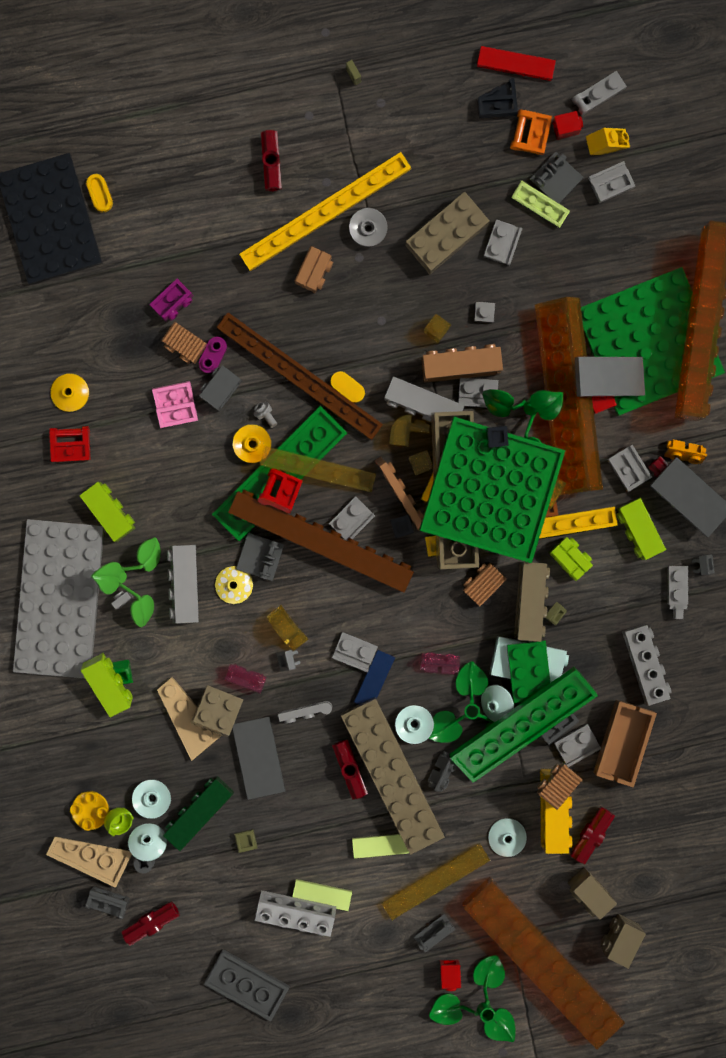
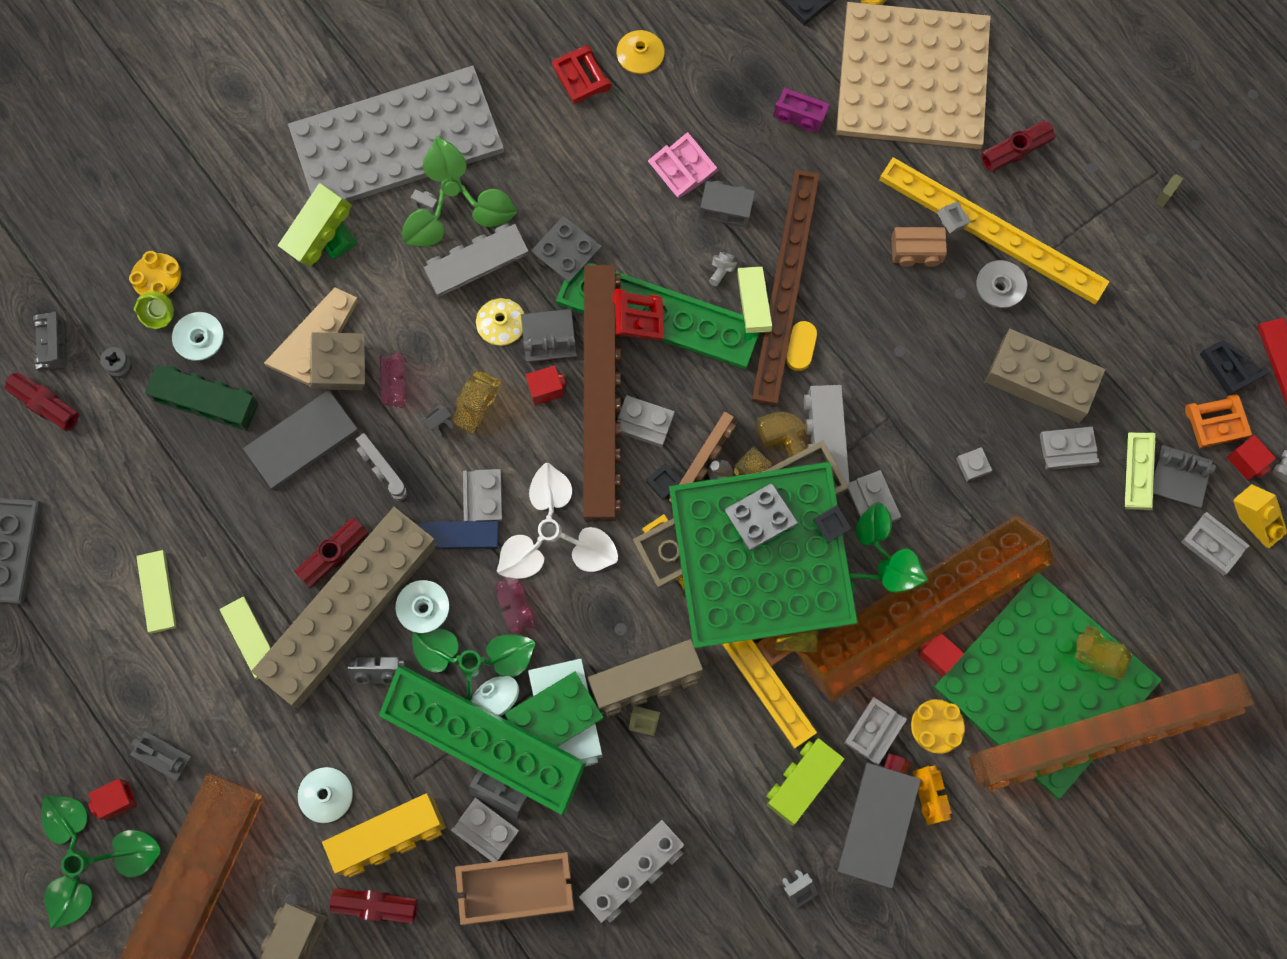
camera: 60 degrees right, 15 degrees down
tan wing [46,837,132,888] -> none
lime brick [80,482,135,542] -> none
light aqua dish [128,824,167,861] -> none
medium nougat brick [162,322,207,364] -> none
magenta plate [199,337,227,374] -> none
yellow dish [233,425,271,463] -> none
olive tile [234,829,258,853] -> none
light grey brick [255,890,337,937] -> none
clear yellow tile [260,446,376,492] -> none
clear yellow tile [382,843,490,920] -> none
medium nougat piece [421,344,503,383] -> none
clear yellow brick [424,314,451,343] -> none
medium nougat brick [463,563,507,606] -> none
medium nougat brick [537,762,582,810] -> none
lime brick [548,537,593,581] -> none
dark grey tile [575,357,645,397] -> none
light grey hinge [667,566,688,619] -> none
none -> white plant [497,463,618,579]
none -> red brick [525,366,567,406]
none -> dark grey hinge [531,216,602,282]
none -> light grey plate [708,460,733,480]
none -> hinge [724,483,798,551]
none -> yellowish green tile [737,267,772,333]
none -> tan plate [836,2,990,149]
none -> yellow dish [911,700,965,754]
none -> light grey plate [937,201,971,233]
none -> clear yellow brick [1075,626,1132,680]

